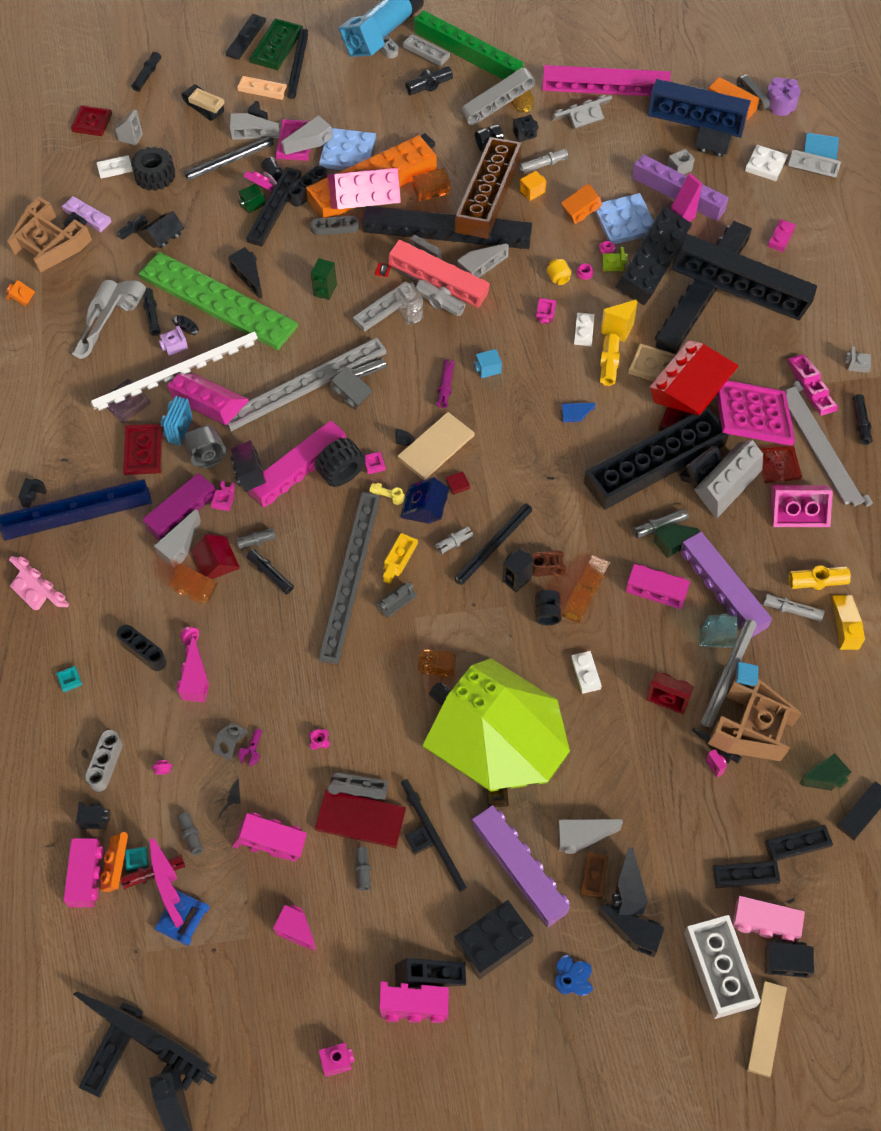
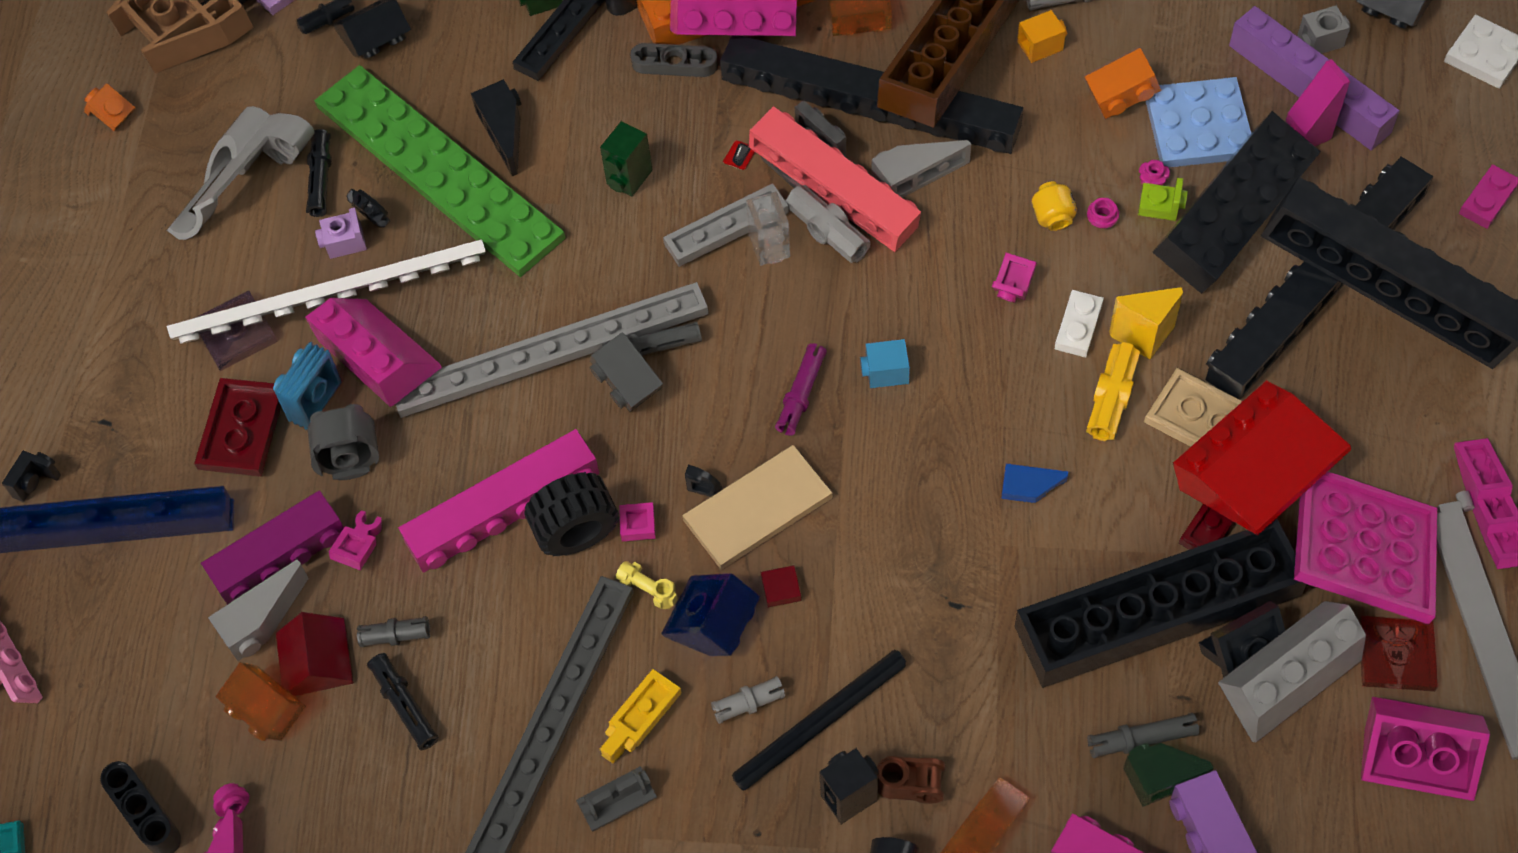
camera: 15 degrees right, 0 degrees up
black brick [230,440,266,492] -> none

